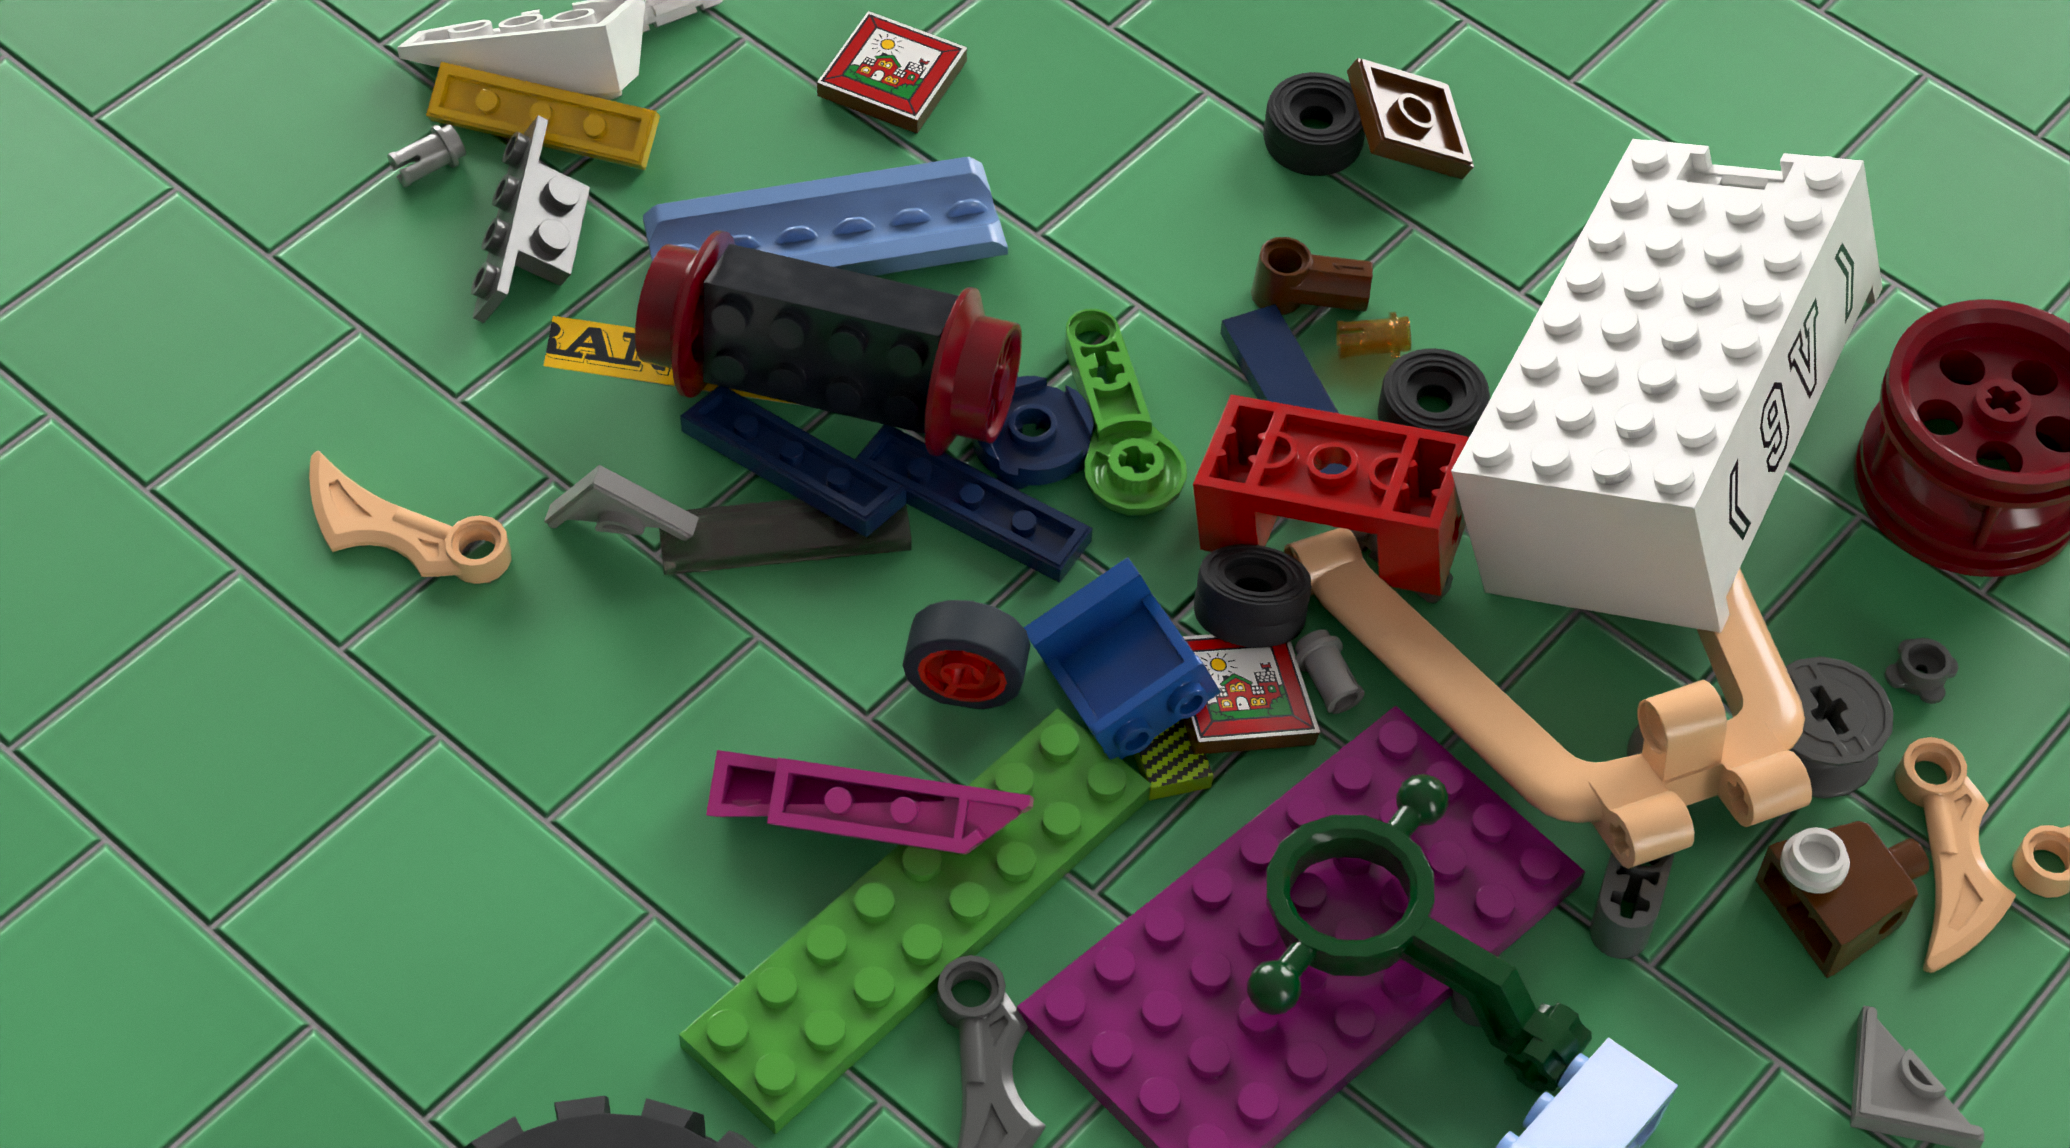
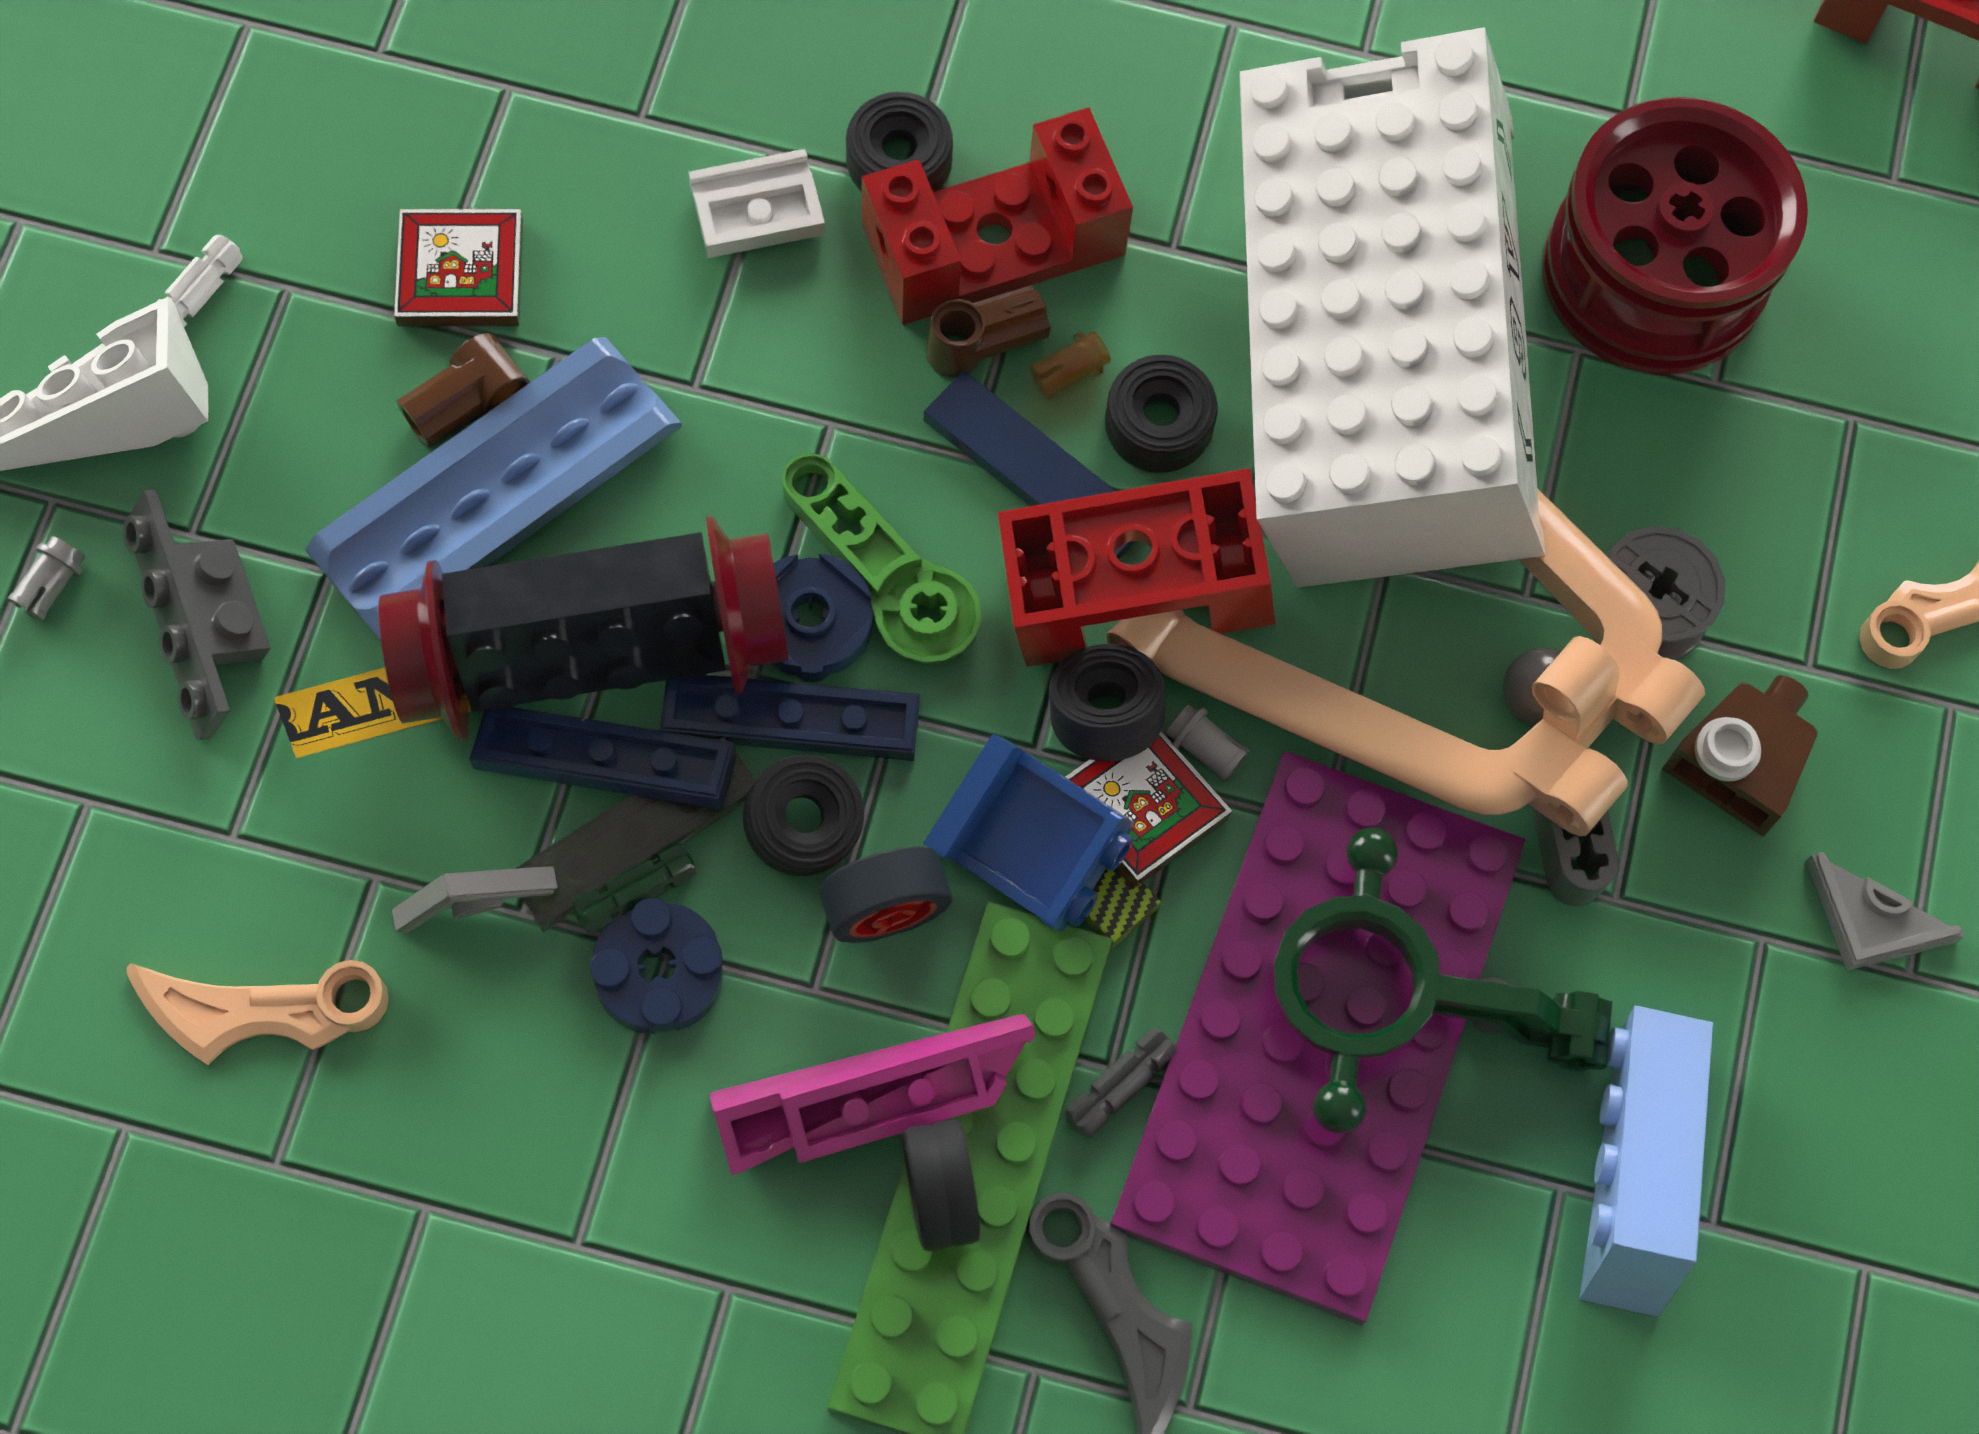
camera: 30 degrees left, 15 degrees up
yellow tile [426,62,660,170] -> none
reddish brown tile [1347,58,1474,180] -> none
dark grey plate [1884,638,1958,704] -> none
light nougat piece [1895,737,2016,973] -> none
none -> reddish brown piece [396,333,530,448]
none -> dark green axle [572,843,696,933]
none -> dark blue plate [590,898,723,1034]
none -> white plate [689,149,825,258]
none -> black tyre [743,754,864,876]
none -> red plate [862,107,1133,325]
none -> black tyre [903,1120,980,1251]
none -> dark grey axle [1065,1028,1176,1137]

